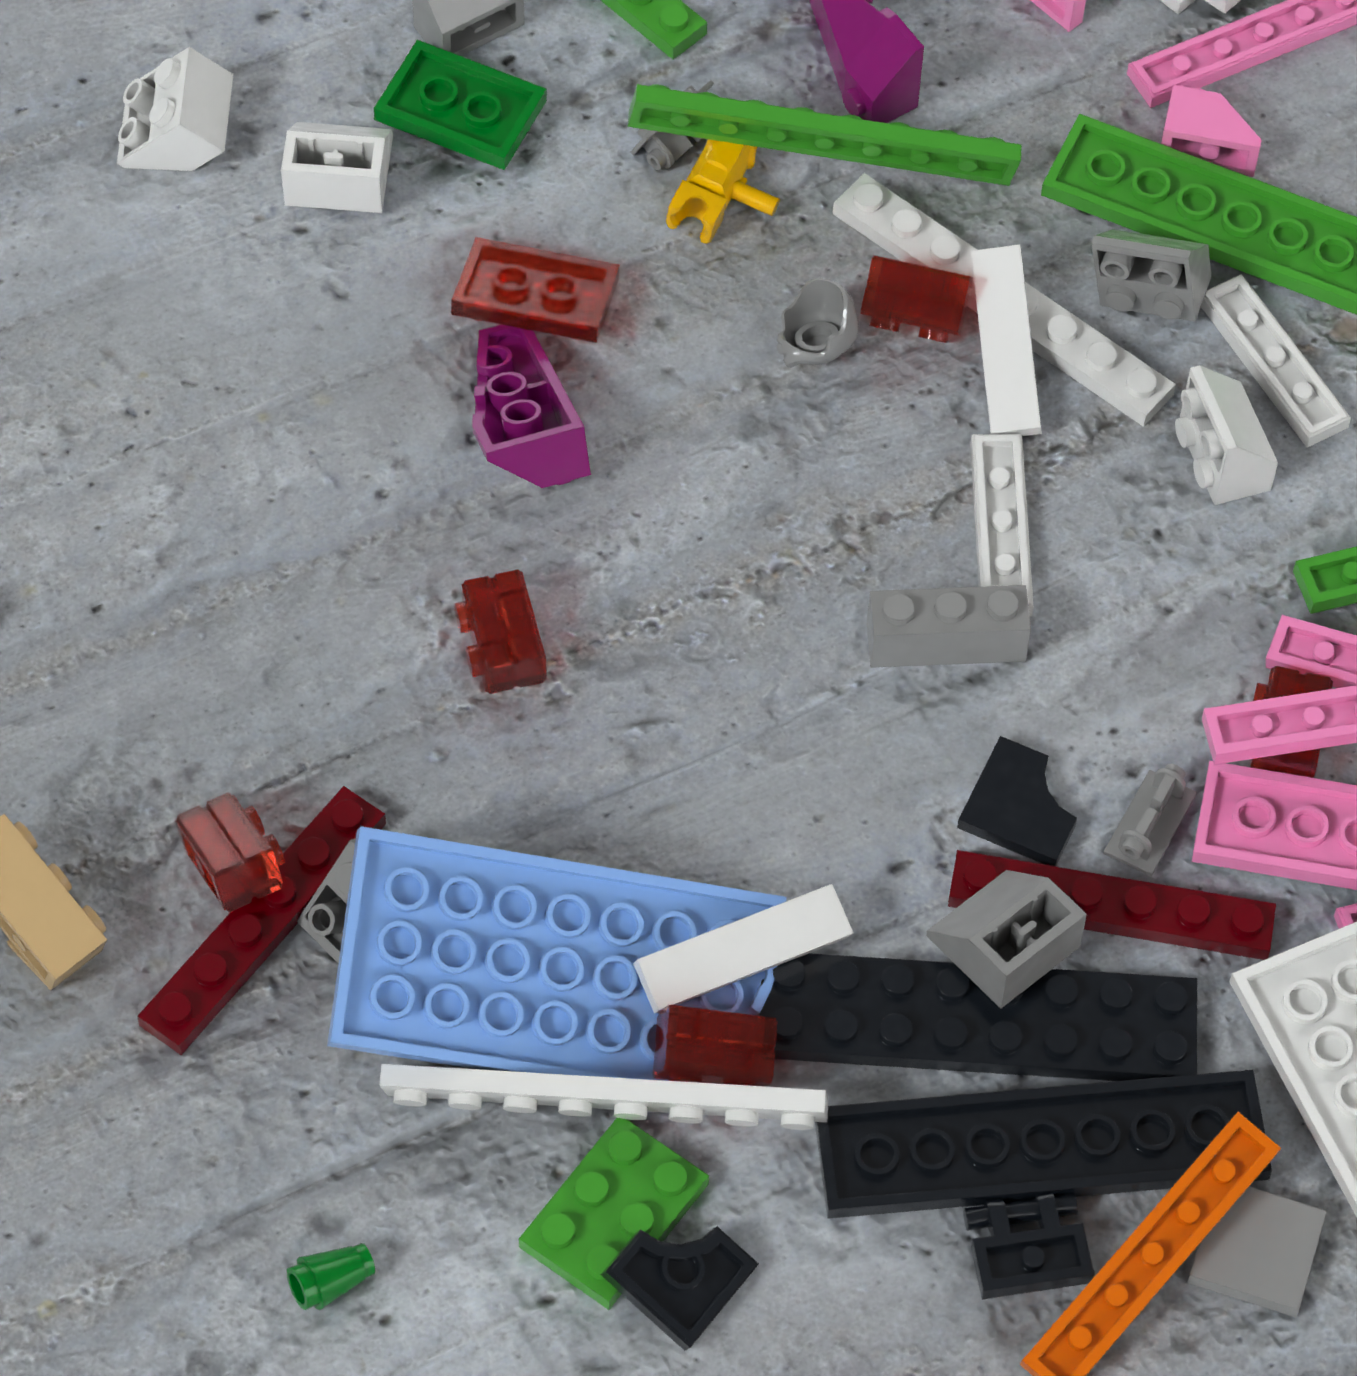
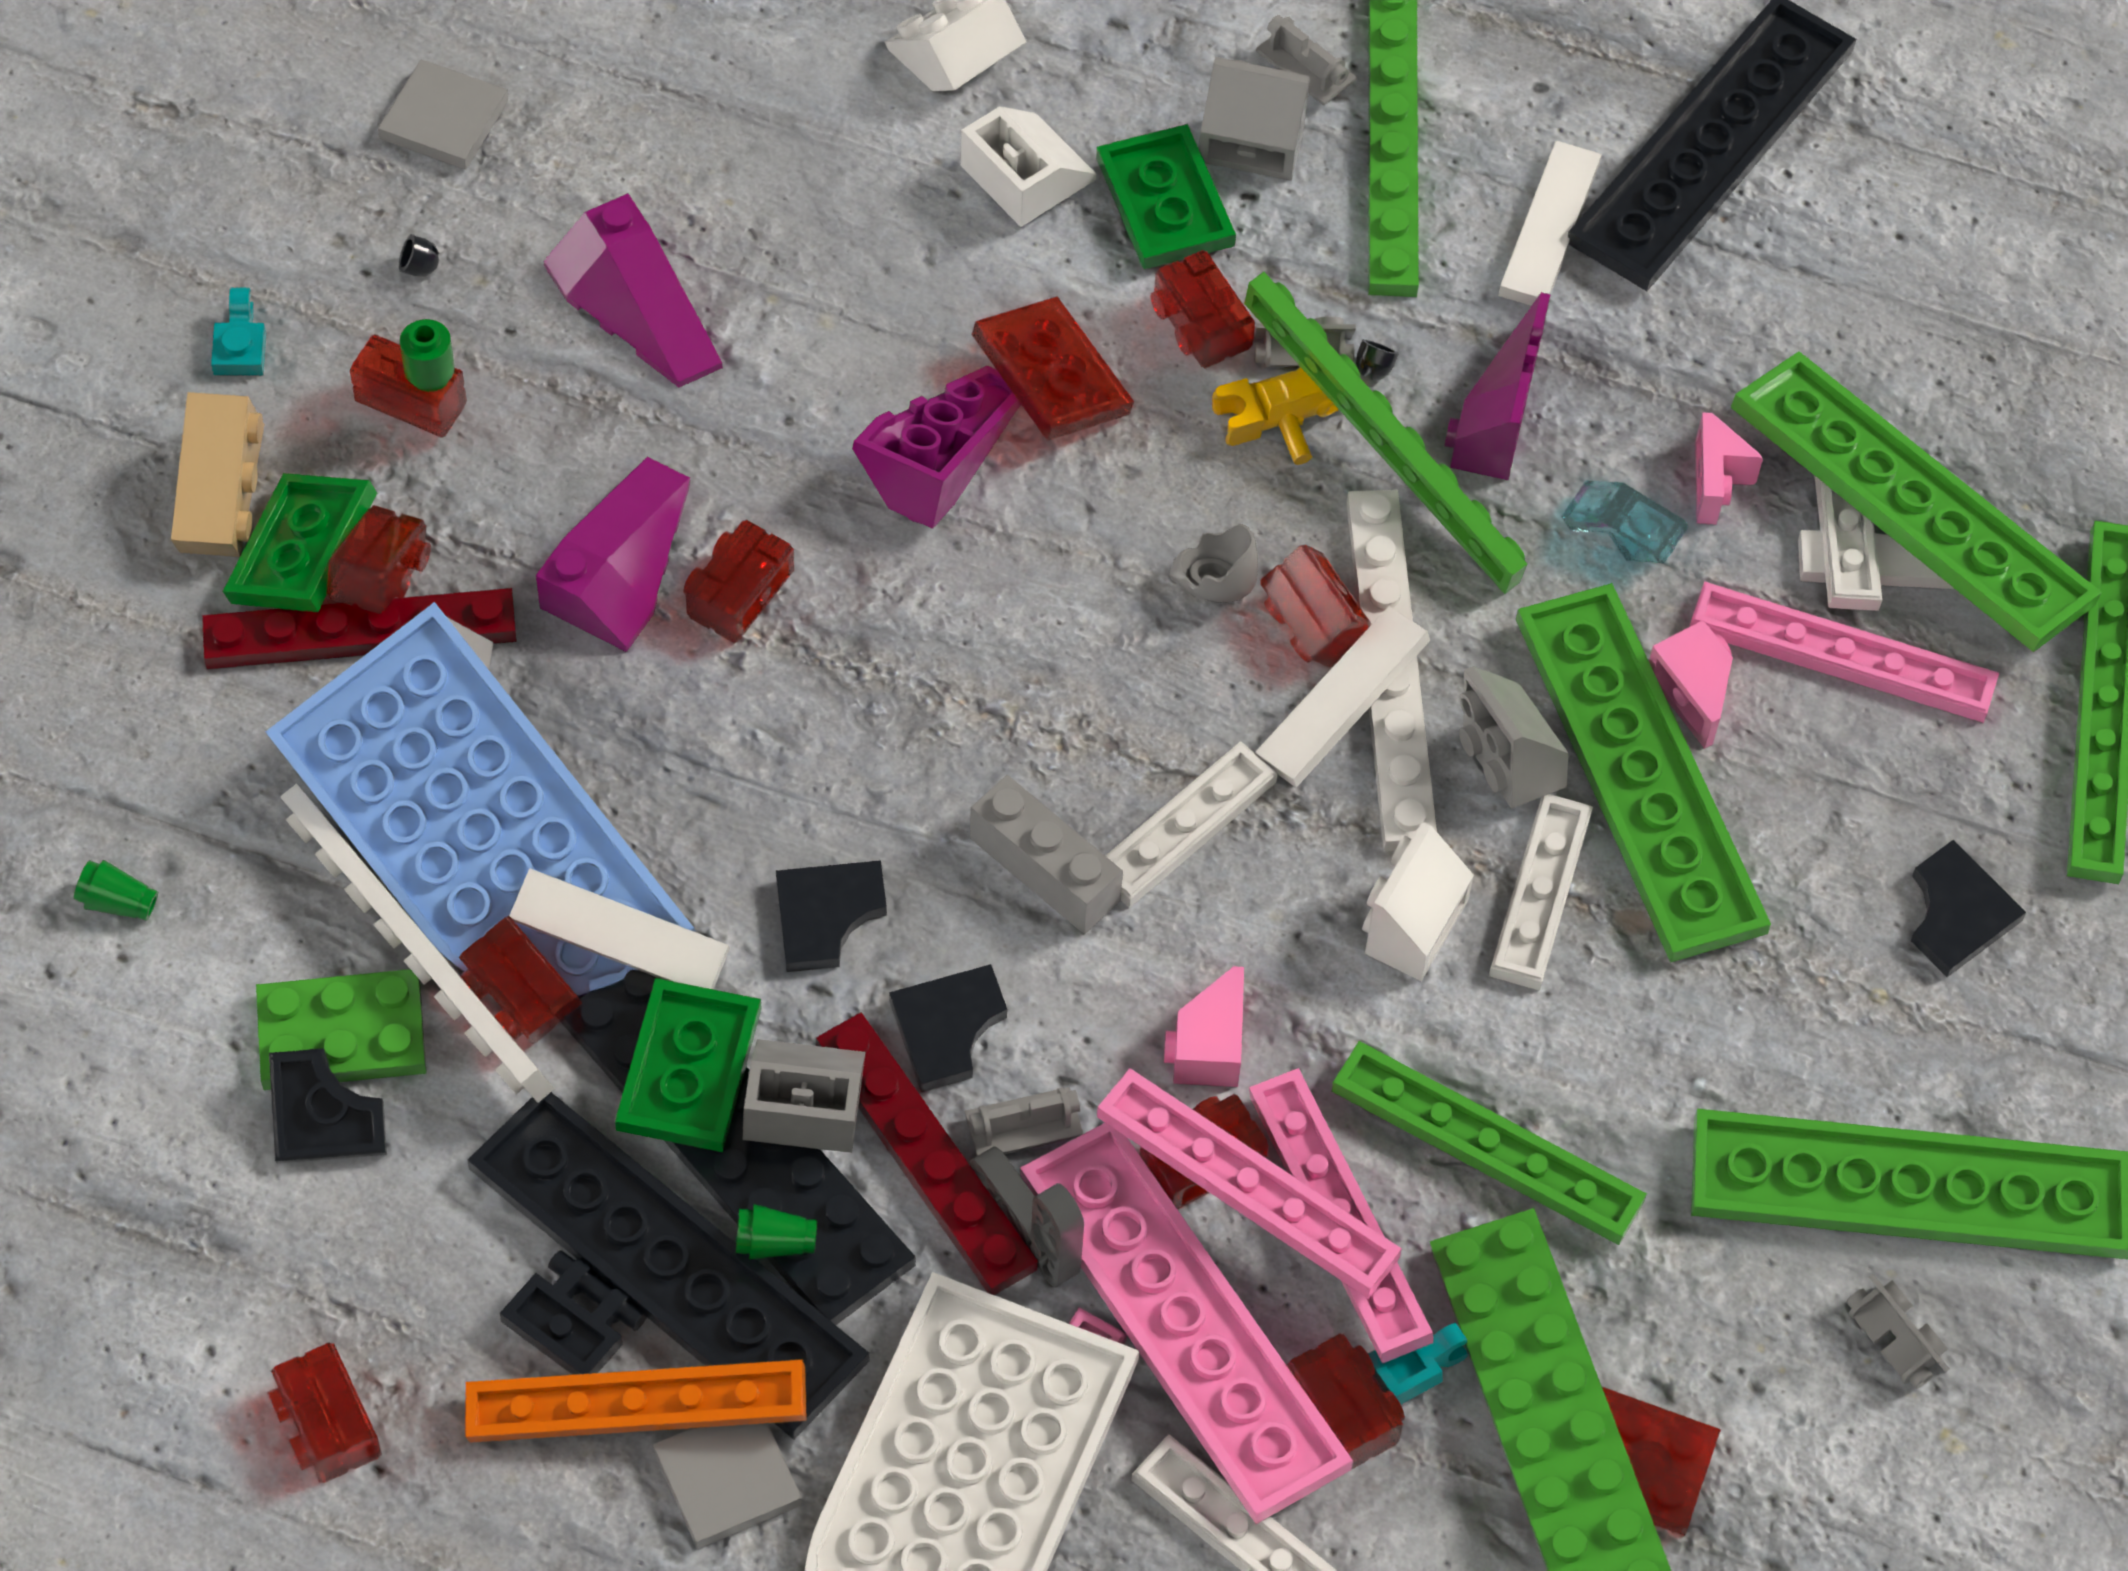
camera: 45 degrees right, 0 degrees up
none -> green plate [223,473,377,612]
none -> clear red brick [350,334,467,438]
none -> green brick [399,319,455,392]
none -> magenta wedge [536,457,691,652]
none -> magenta wedge [544,193,723,388]
none -> green plate [615,978,762,1152]
none -> green cone [736,1204,817,1260]
none -> black tile [776,860,887,972]
none -> dark grey beam [970,1146,1084,1287]
none -> clear red brick [1151,250,1255,369]
none -> bright pink slope [1164,966,1244,1087]
none -> black hinge [1356,339,1399,380]
none -> clear light blue slope [1561,480,1689,564]

